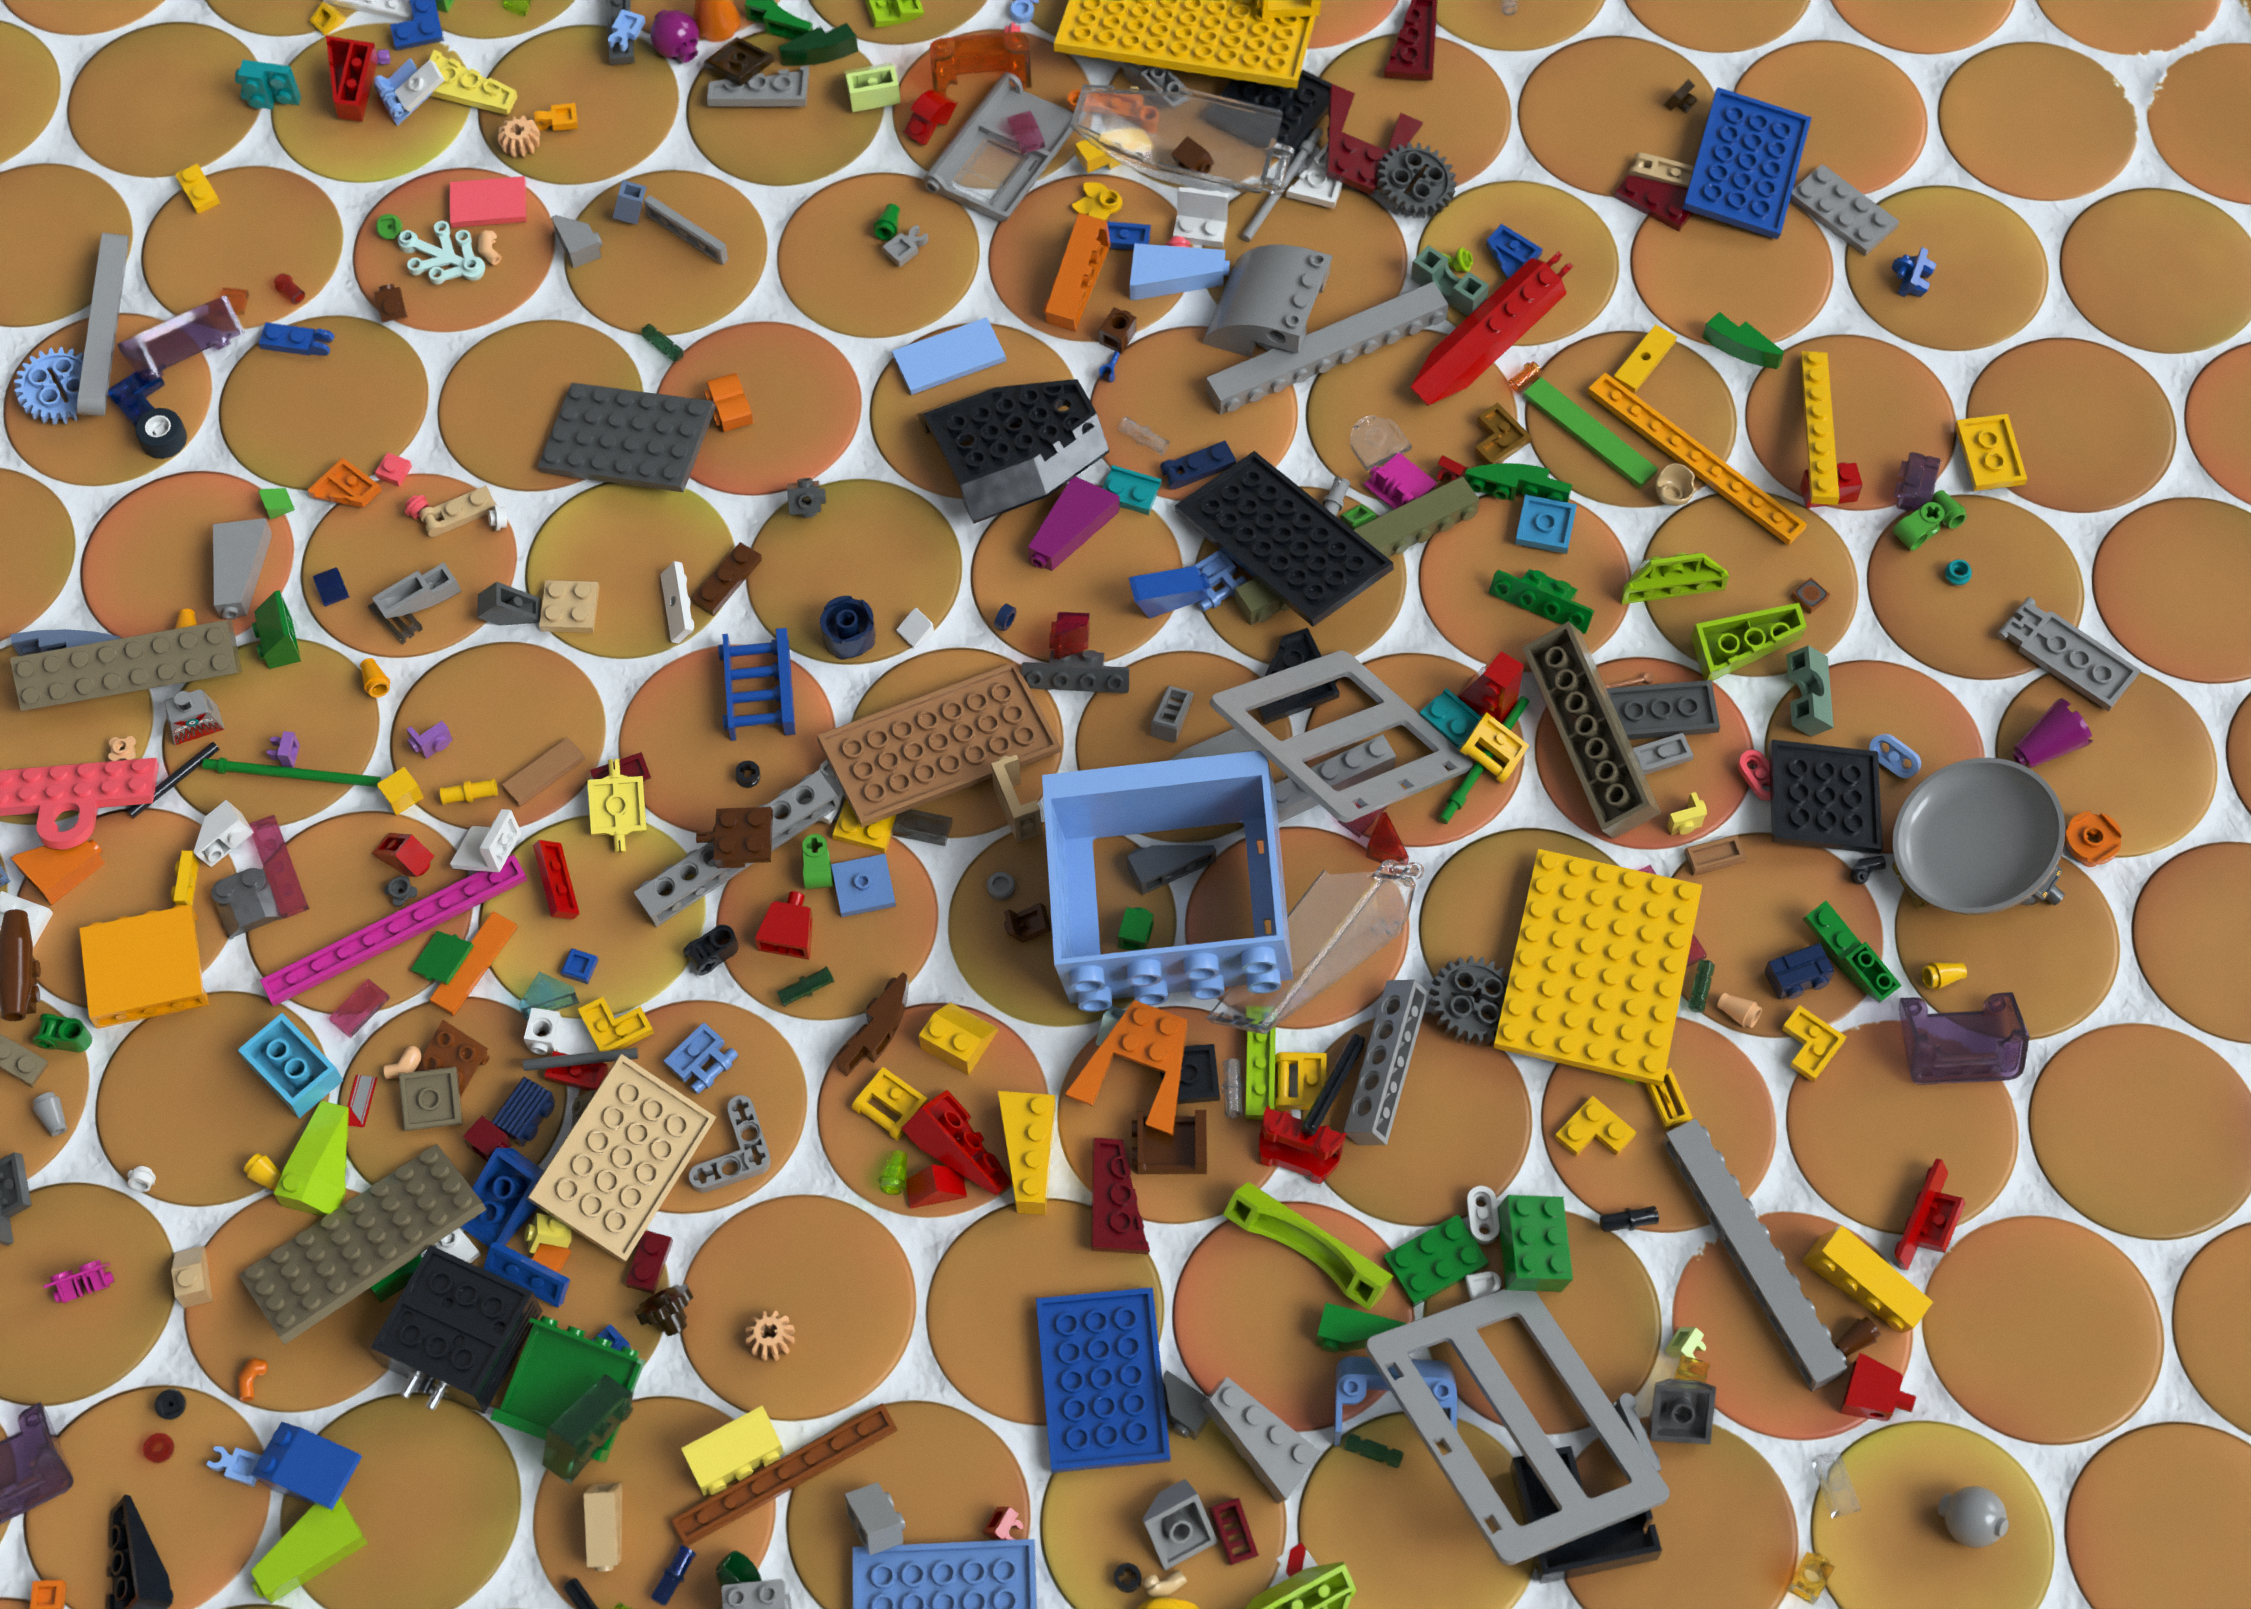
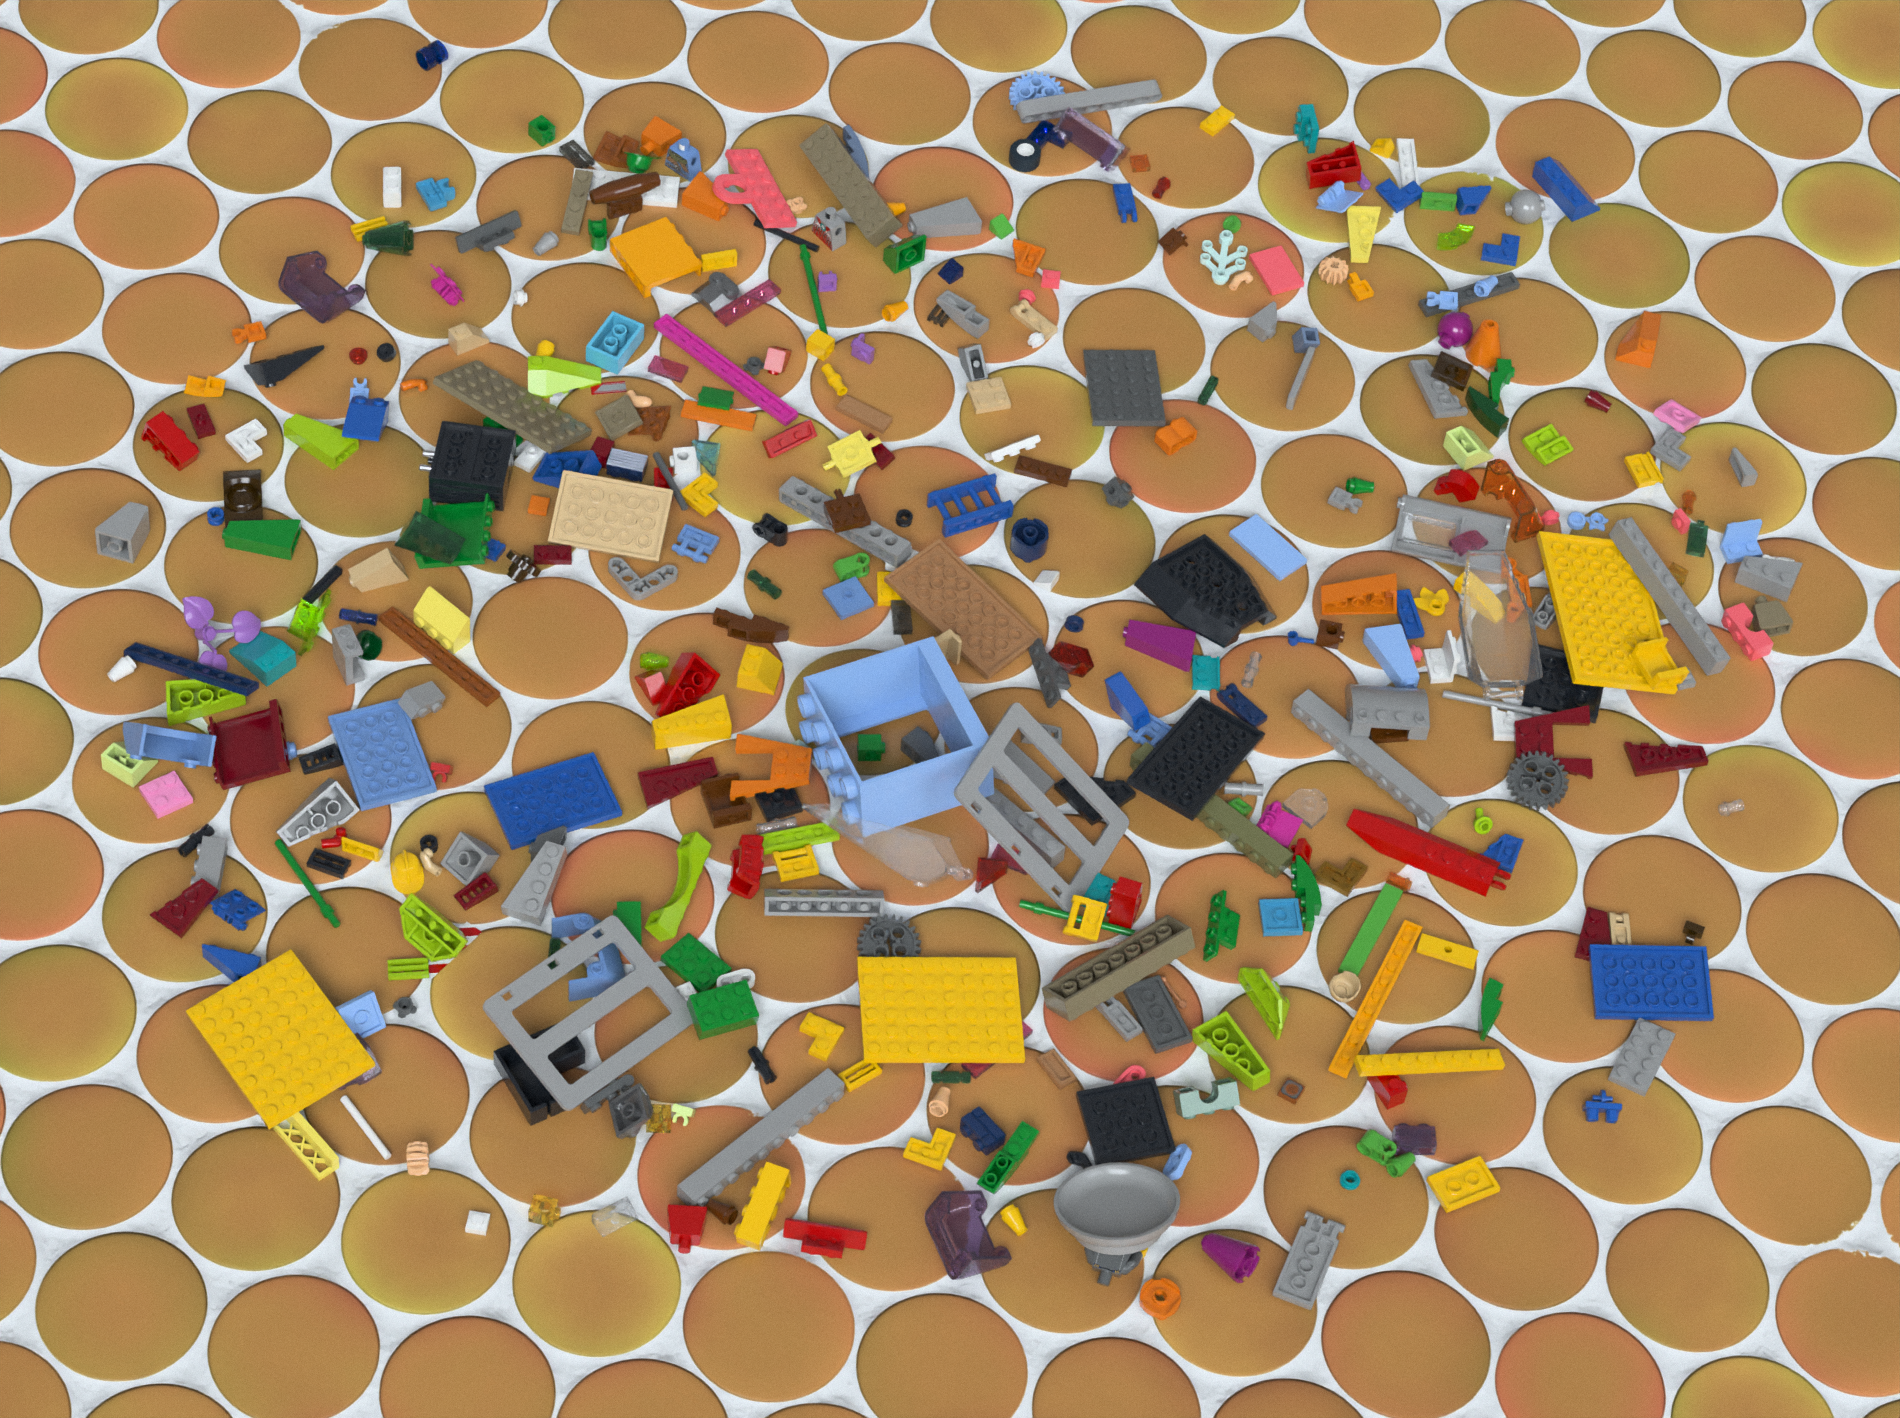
camera: 65 degrees right, 10 degrees down
white slope [193,800,254,867] -> none
white plate [395,60,445,112] -> none
white bracket [450,809,521,872] -> none
blue plate [483,1241,570,1308] -> none
light yellow bracket [524,1213,571,1254] -> none
blue tile [561,948,598,984] -> none
light nougat gear [745,1310,795,1361] -> none
red torso [755,891,813,960] -> none
yellow plate [851,1067,928,1141] -> none
reddish brown brick [1171,136,1215,181] -> none
black axle [1301,1033,1365,1136] -> none
sand green arch [1411,245,1489,316] -> none
light yellow bracket [1667,792,1707,835] -> none
light grey brick [1938,1486,2009,1548] -> none

